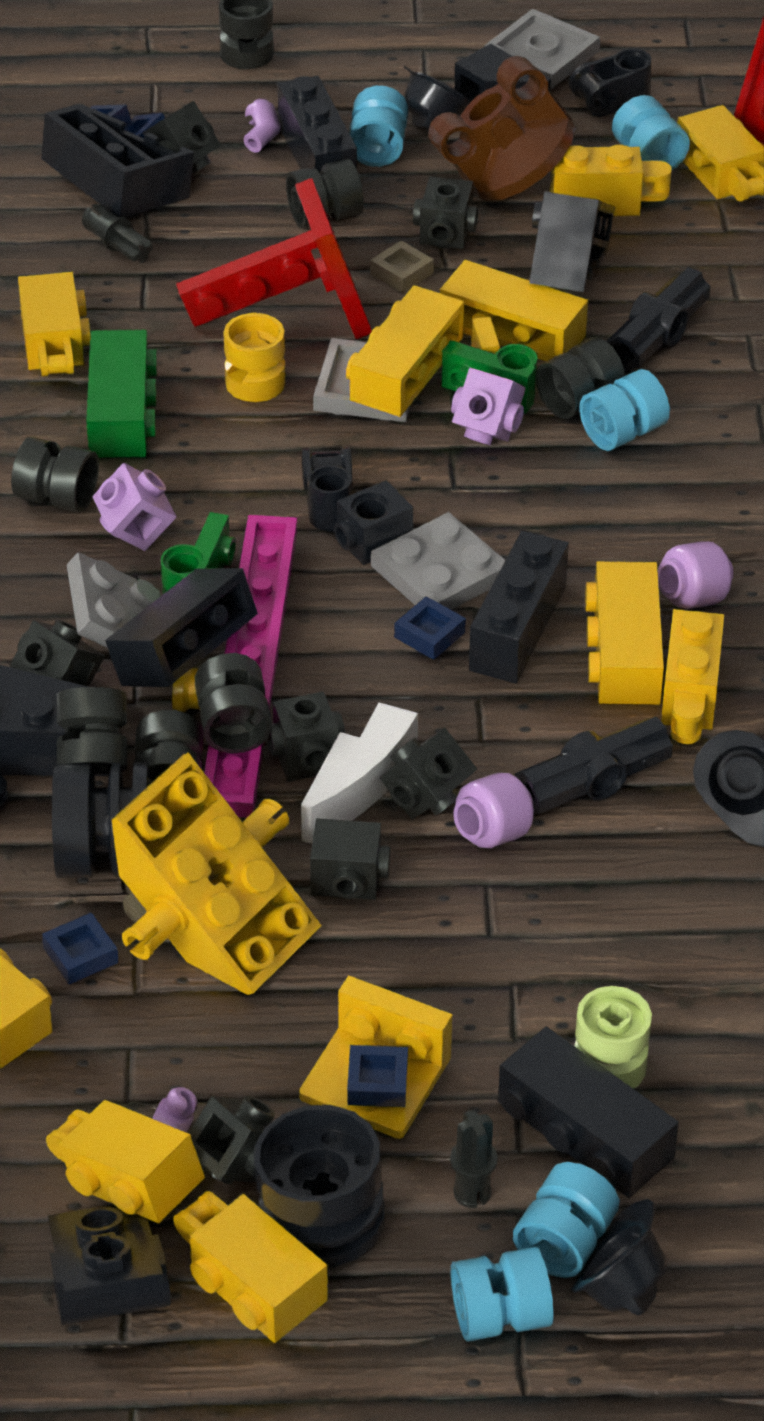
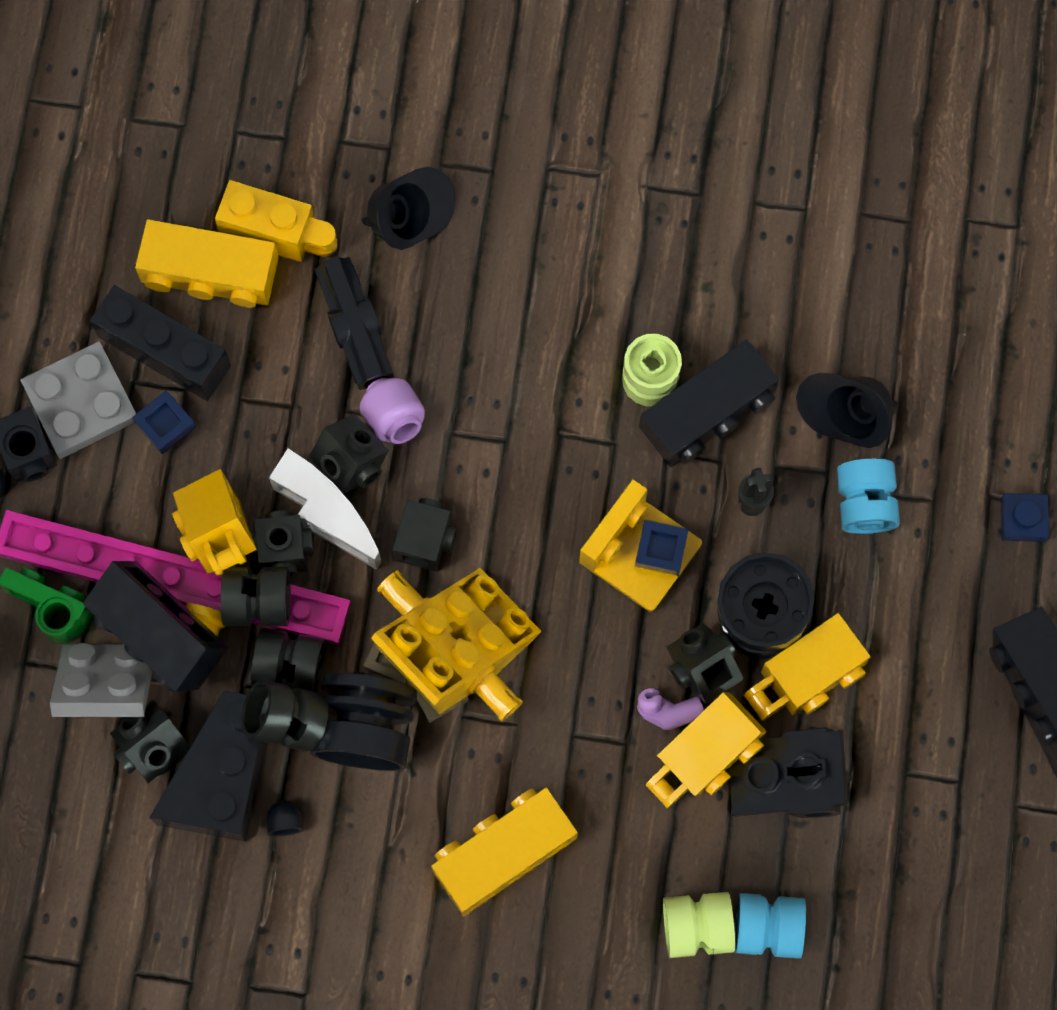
camera: 80 degrees left, 30 degrees up
dark blue plate [42,912,119,985] -> none
medium azure wheel [513,1162,620,1278] -> none
lavender head [657,541,733,609] -> none
none -> yellow brick [172,469,257,576]

